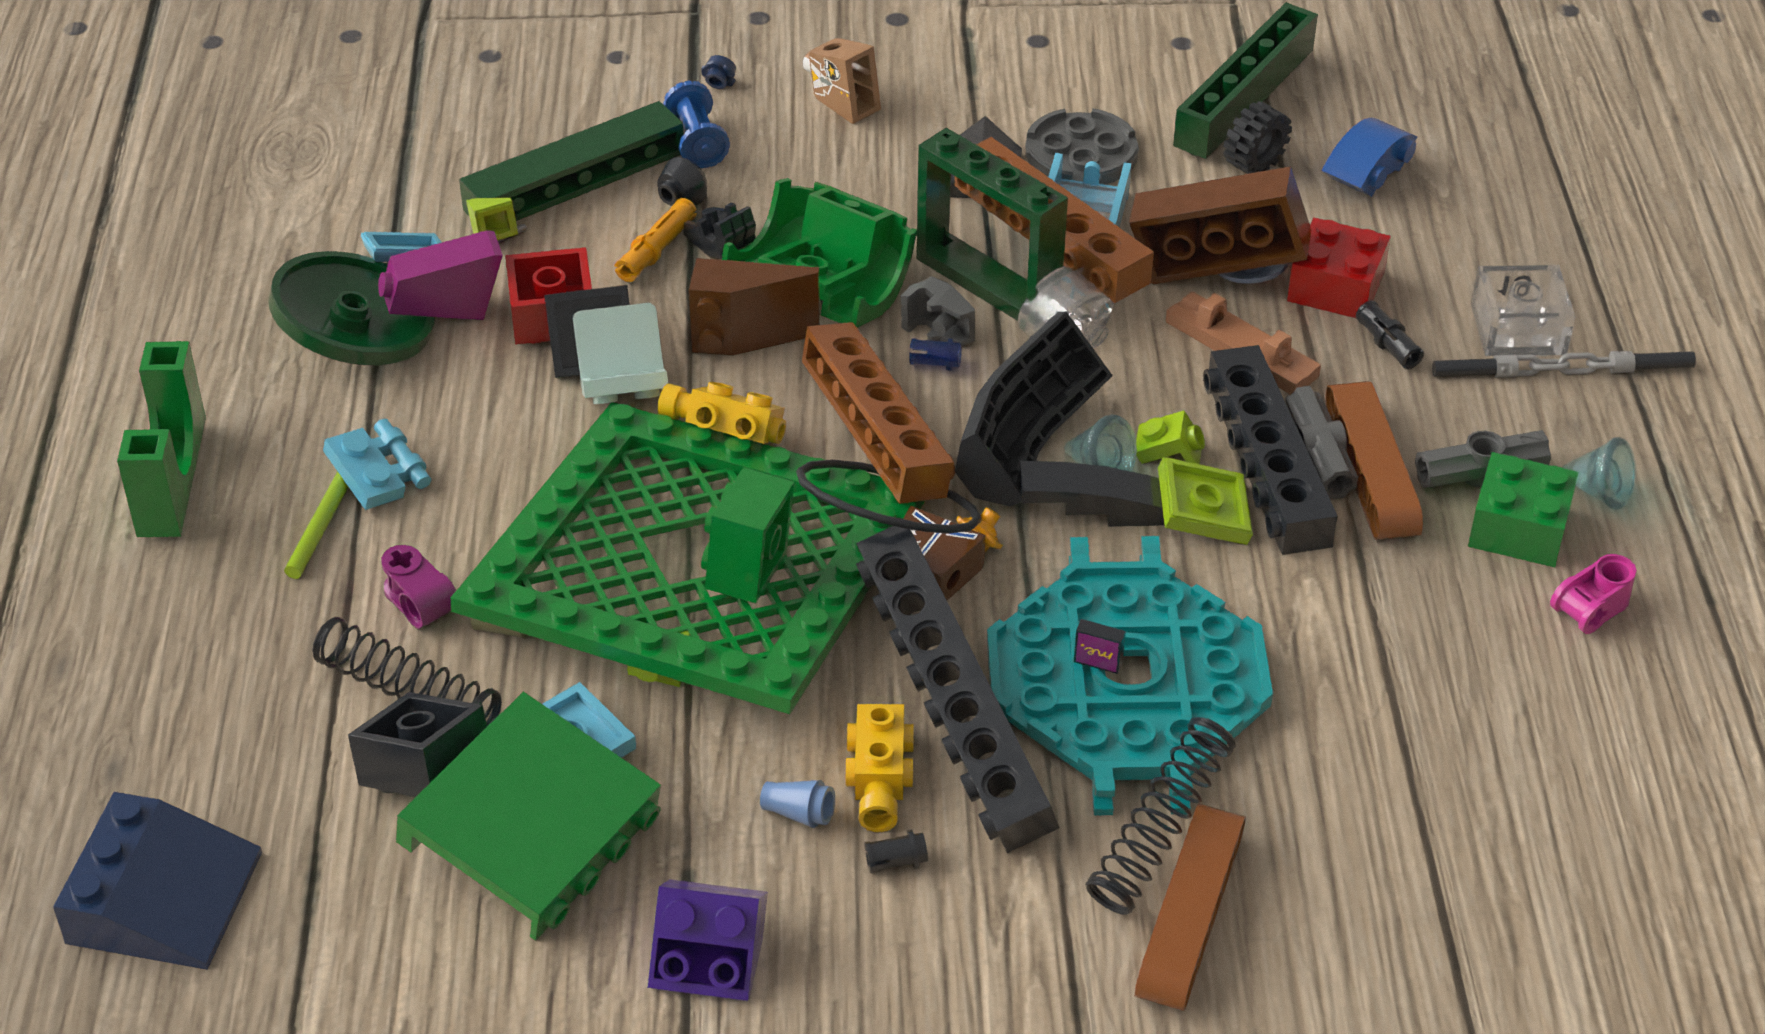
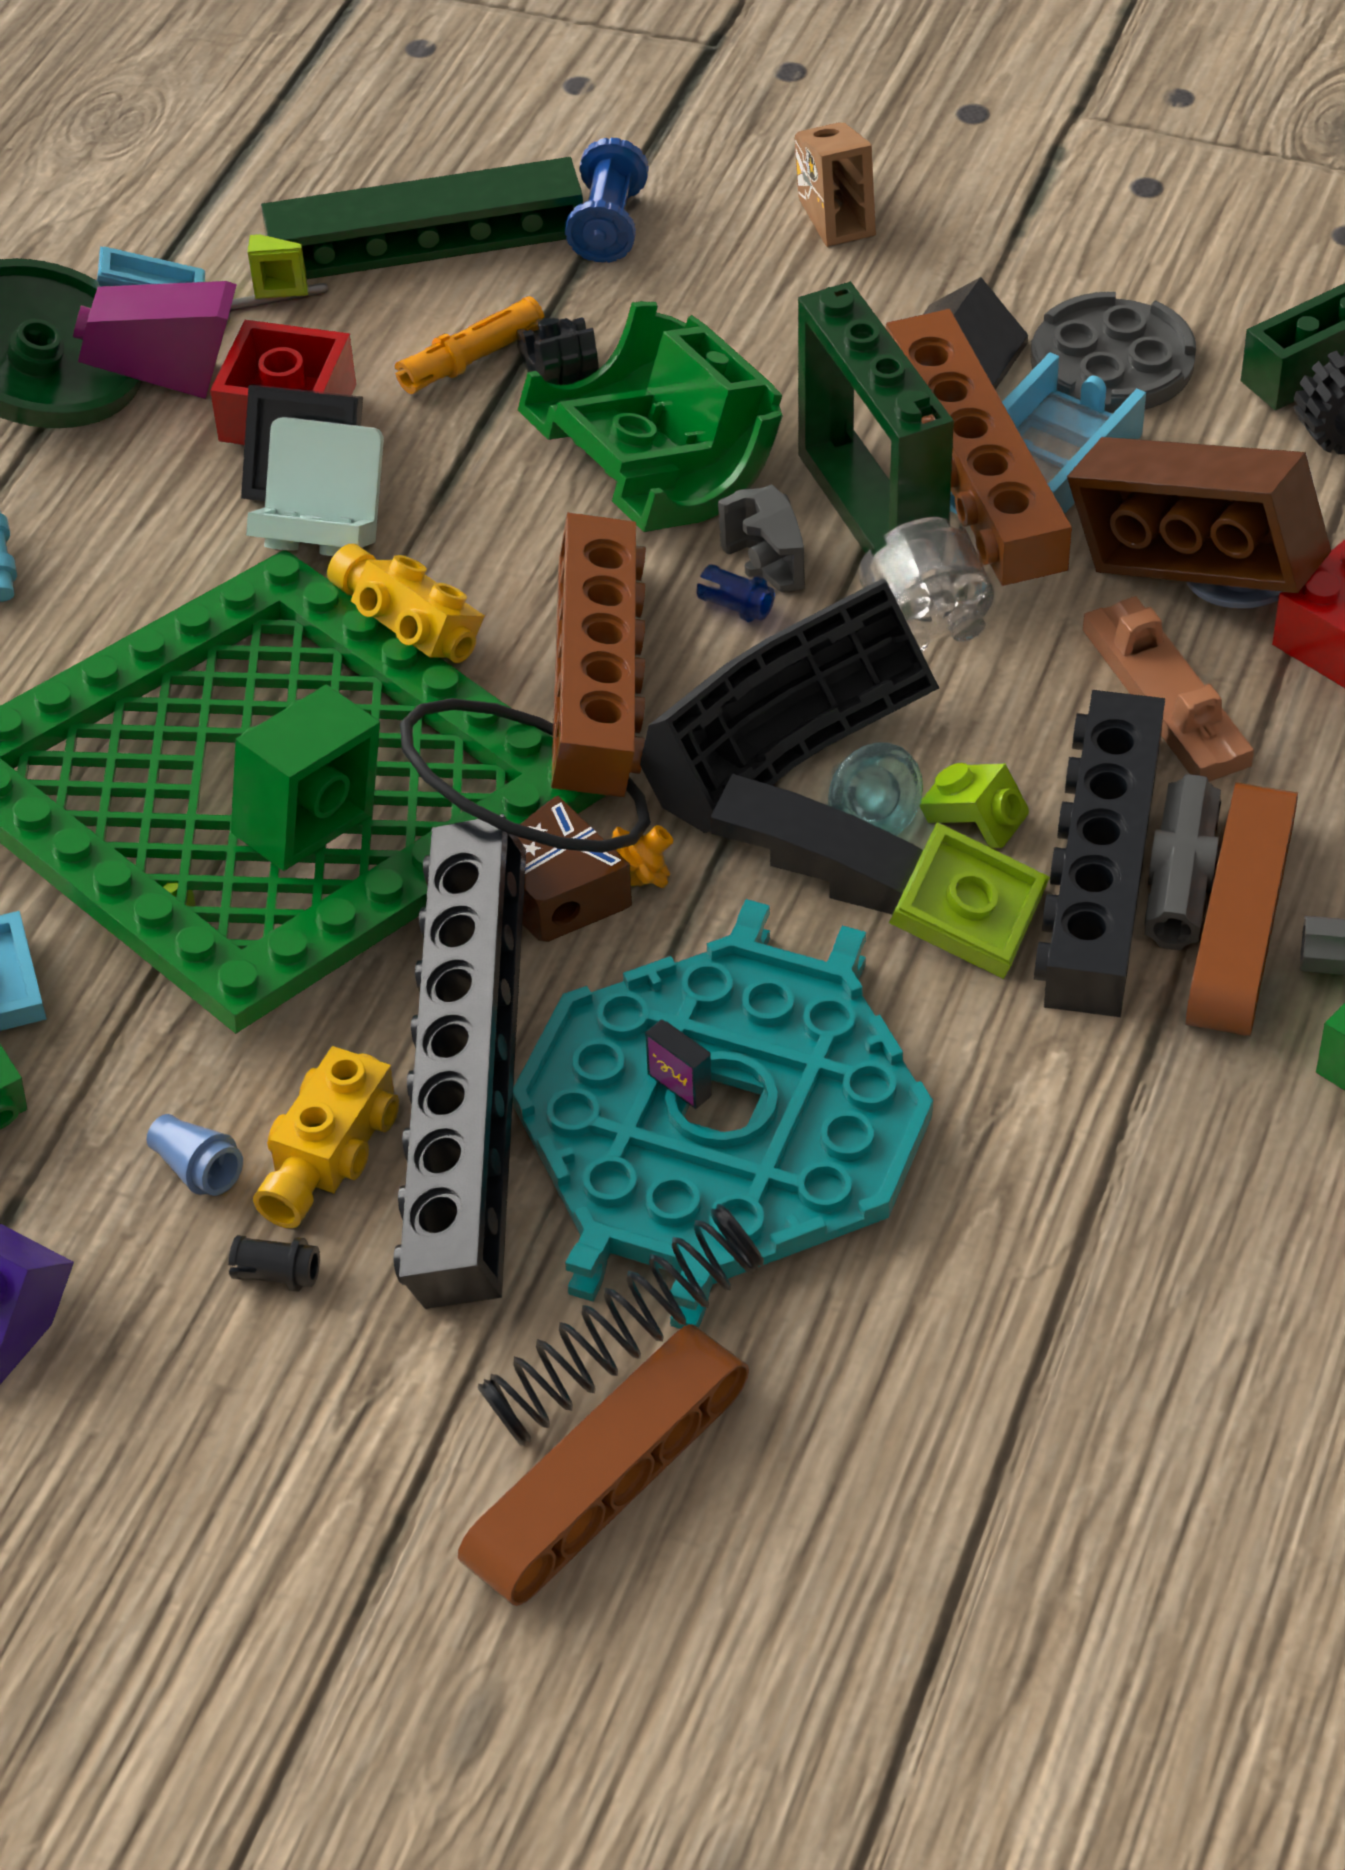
camera: 25 degrees right, 5 degrees up
black cone [657,157,708,206] -> none
reddish brown slope [689,258,820,356] -> none
dark blue plate [701,55,736,89] -> none

